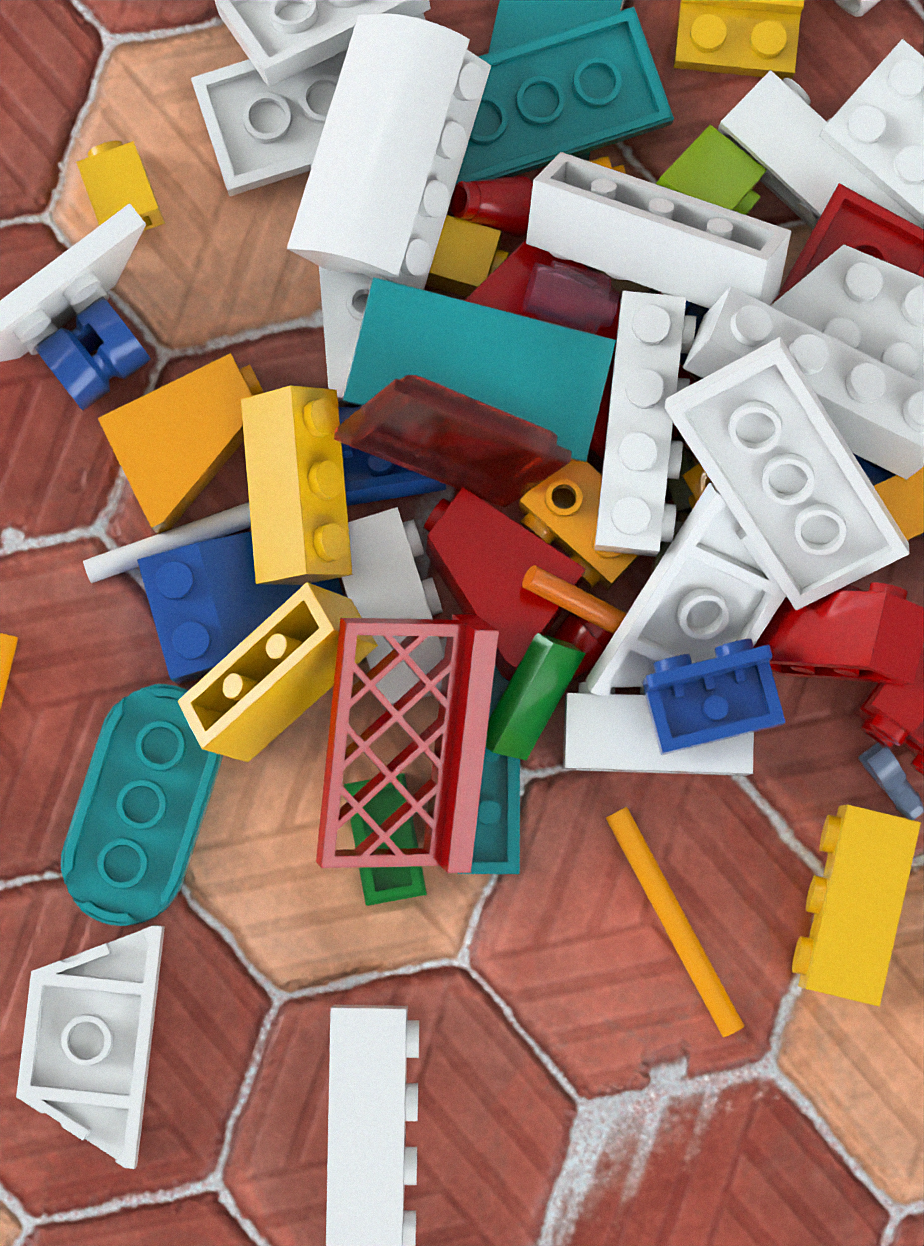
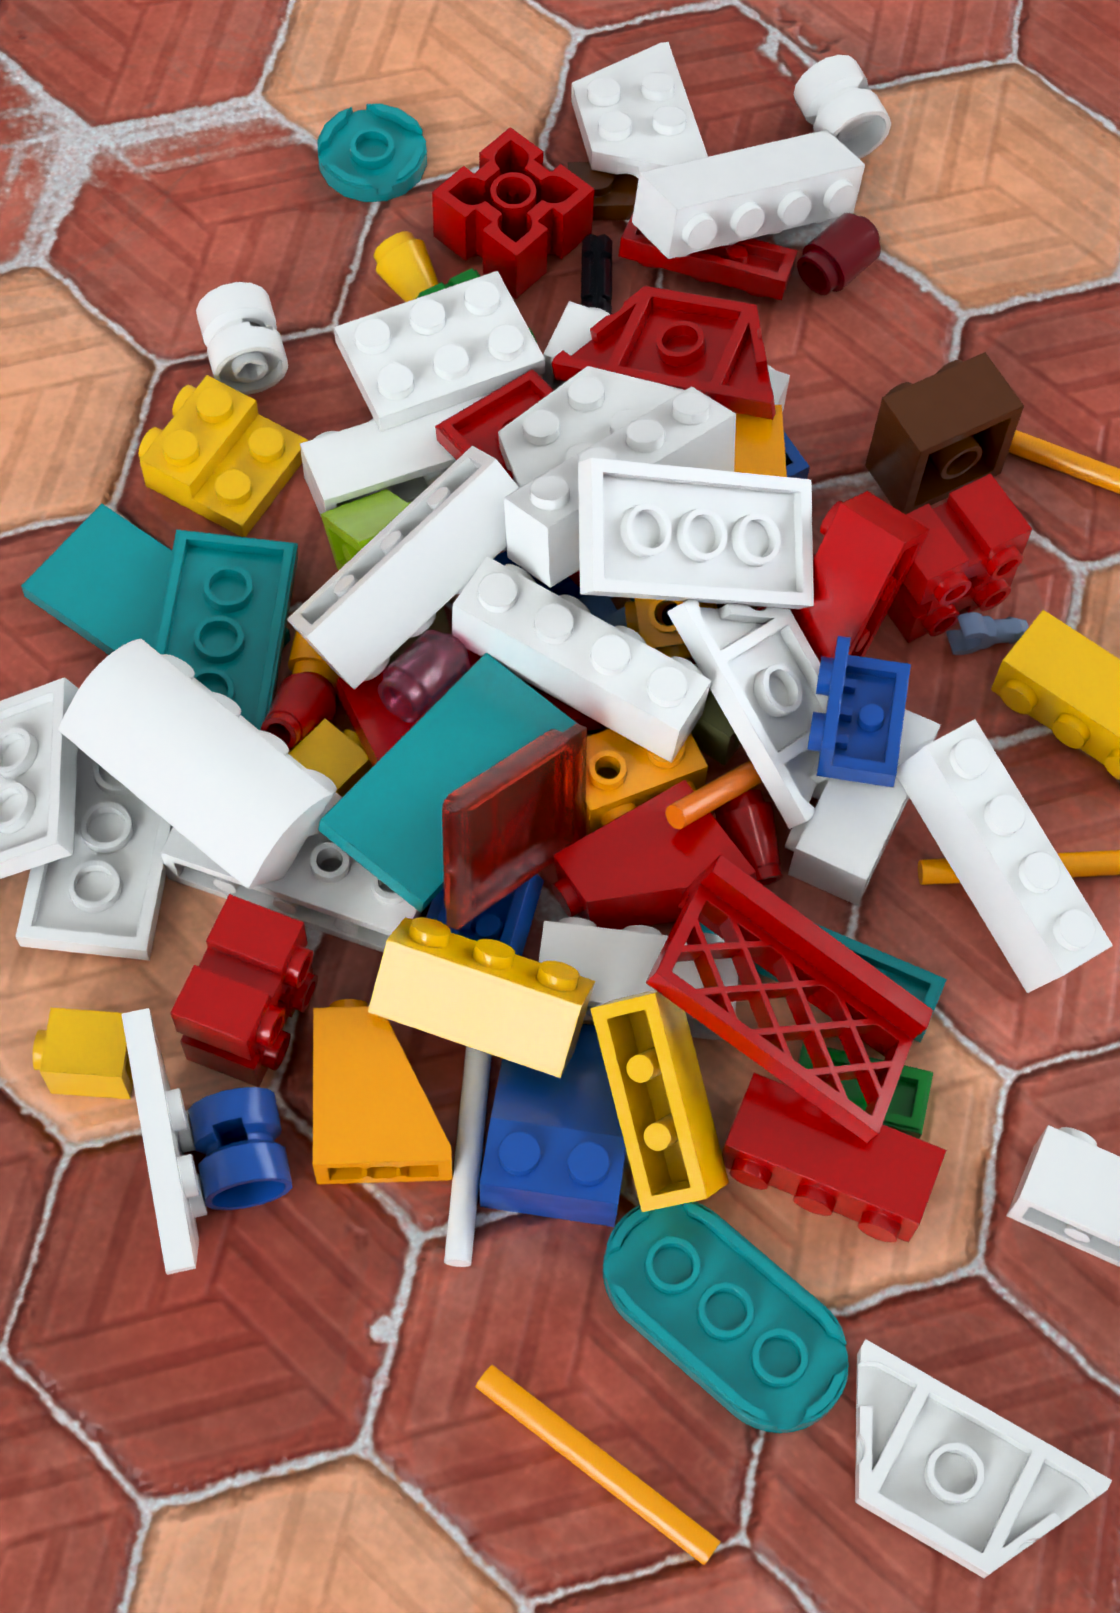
camera: 70 degrees left, 20 degrees down
green tile [485,633,586,761] -> none
none -> red brick [170,894,318,1087]
none -> red brick [722,1072,947,1243]
none -> white brick [896,719,1113,993]

